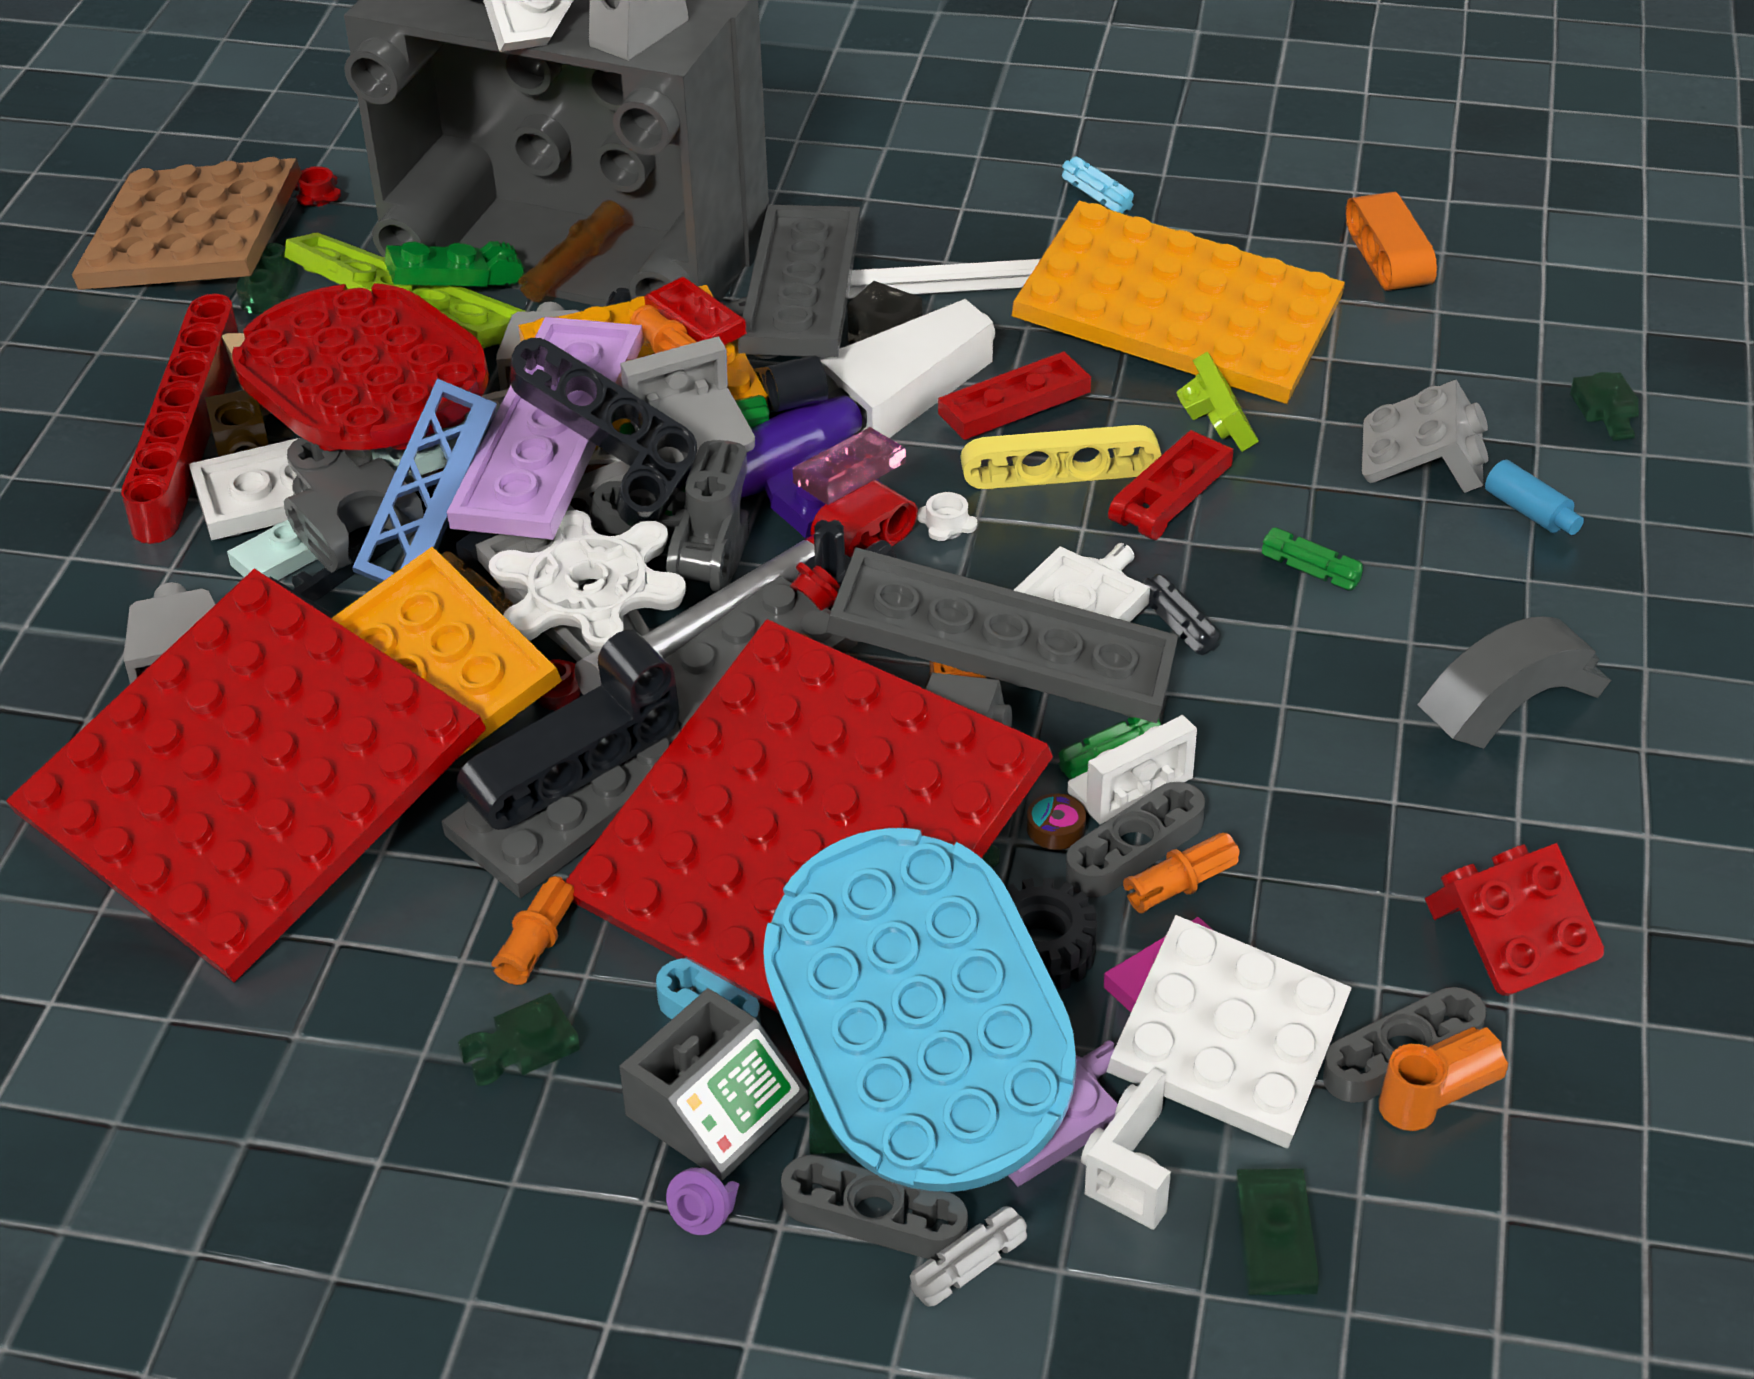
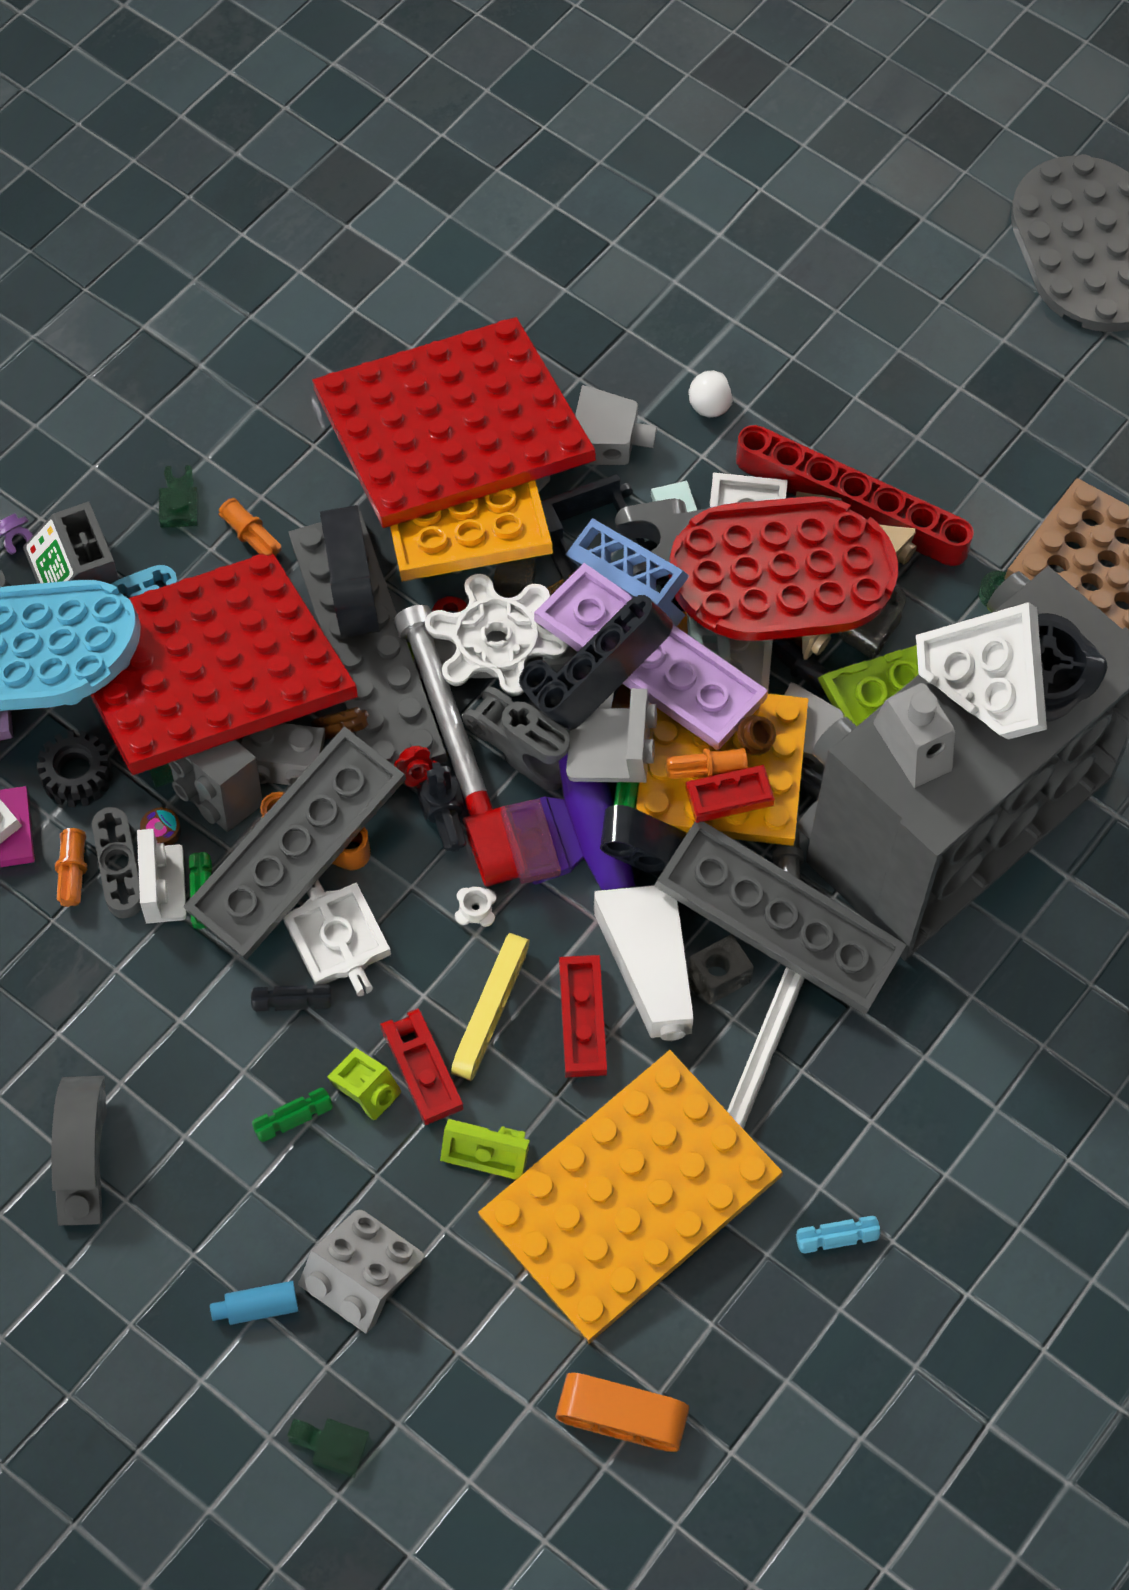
camera: 115 degrees right, 20 degrees up
none -> lime bracket [327,1048,401,1120]
none -> white piece [689,370,733,418]
none -> reddish brown plate [737,715,776,755]

